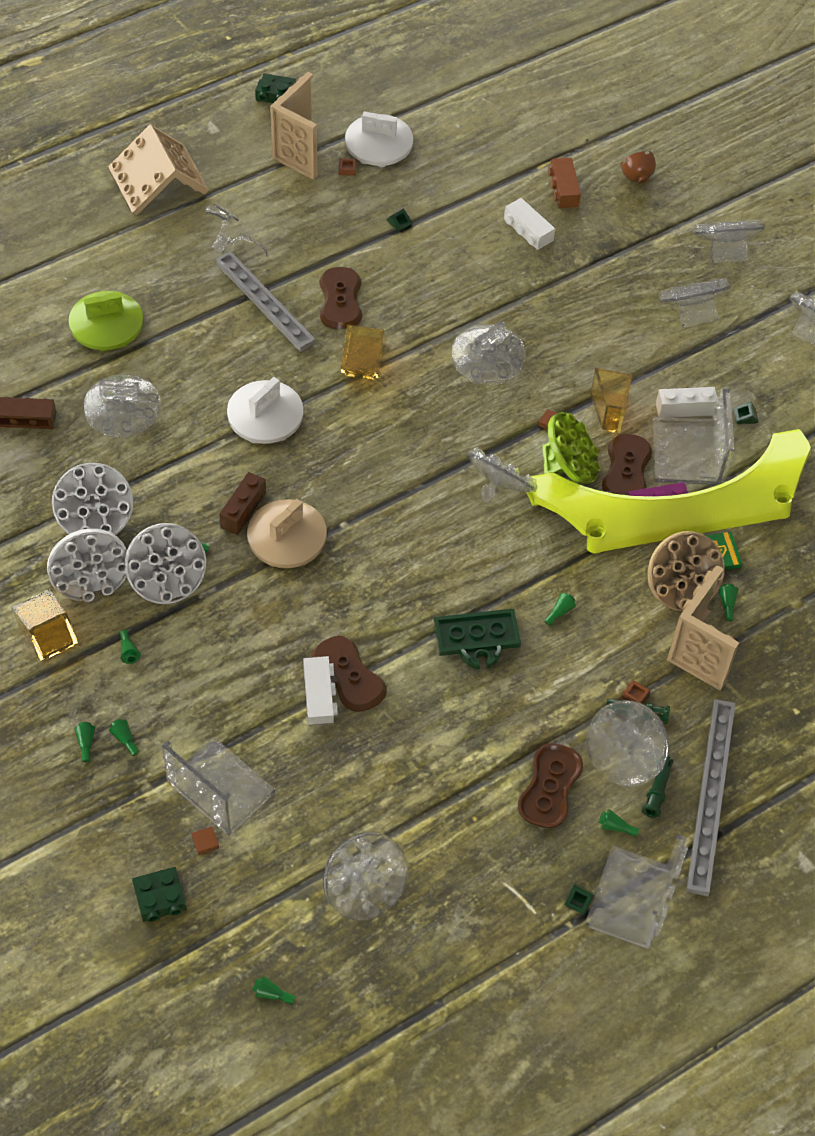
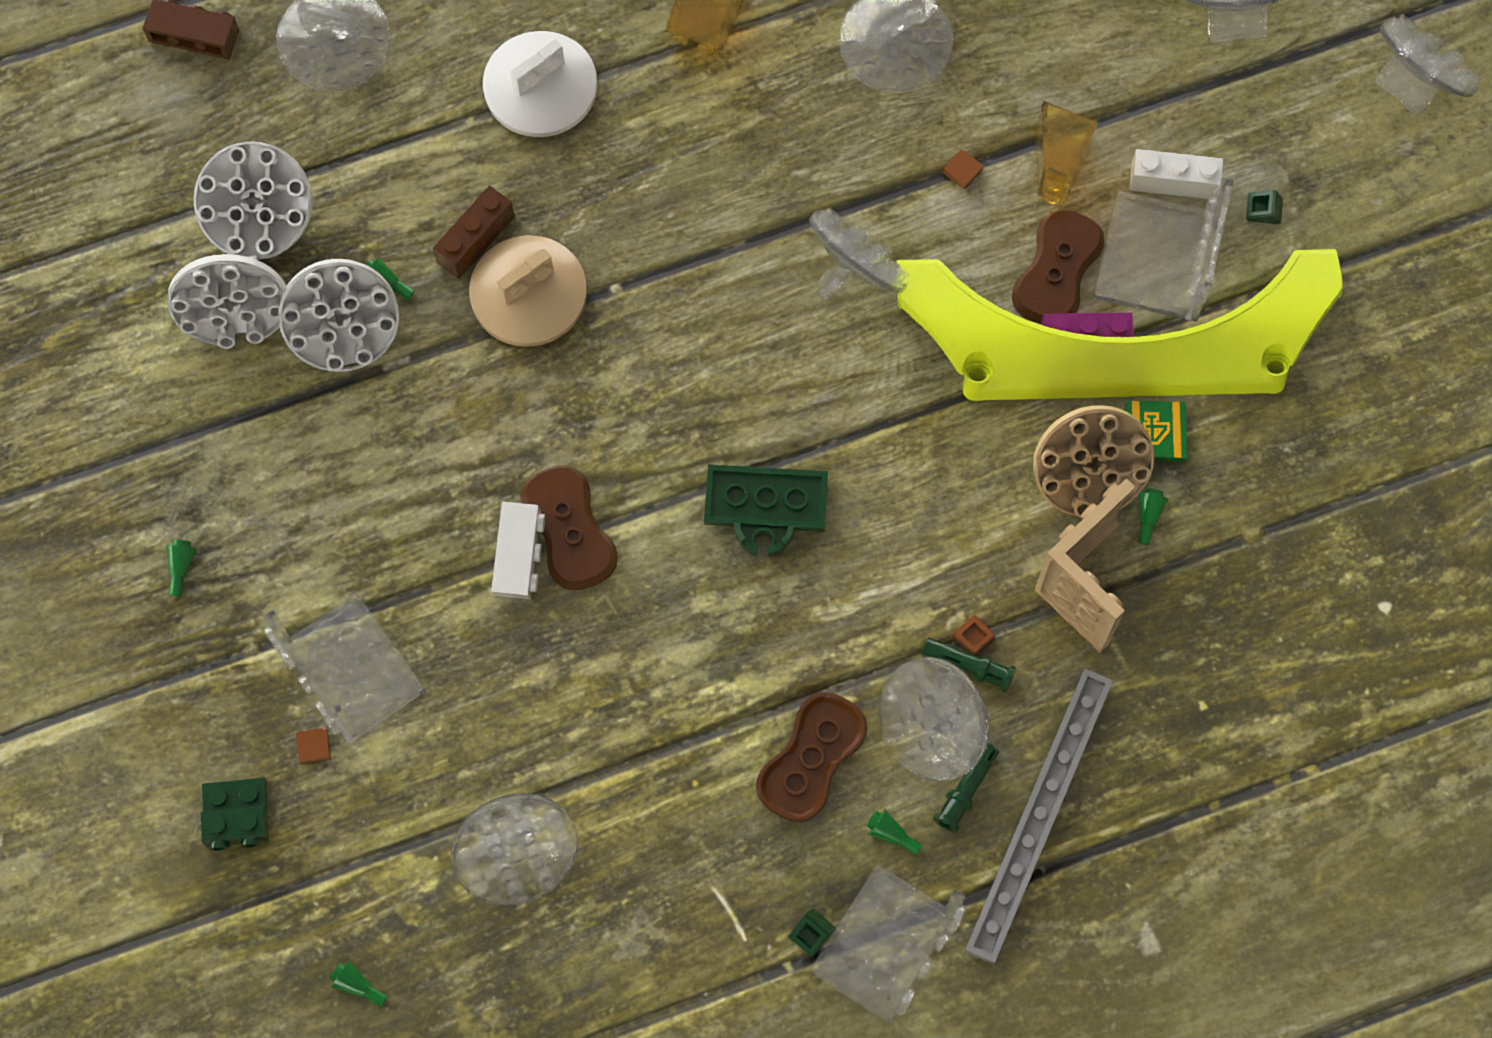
camera: 15 degrees right, 15 degrees up
clear yellow slope [11,589,78,661] -> none
green cone [109,719,140,756] -> none
green cone [120,630,141,664] -> none
lime bracket [542,412,601,485] -> none
green cone [544,593,576,626] -> none

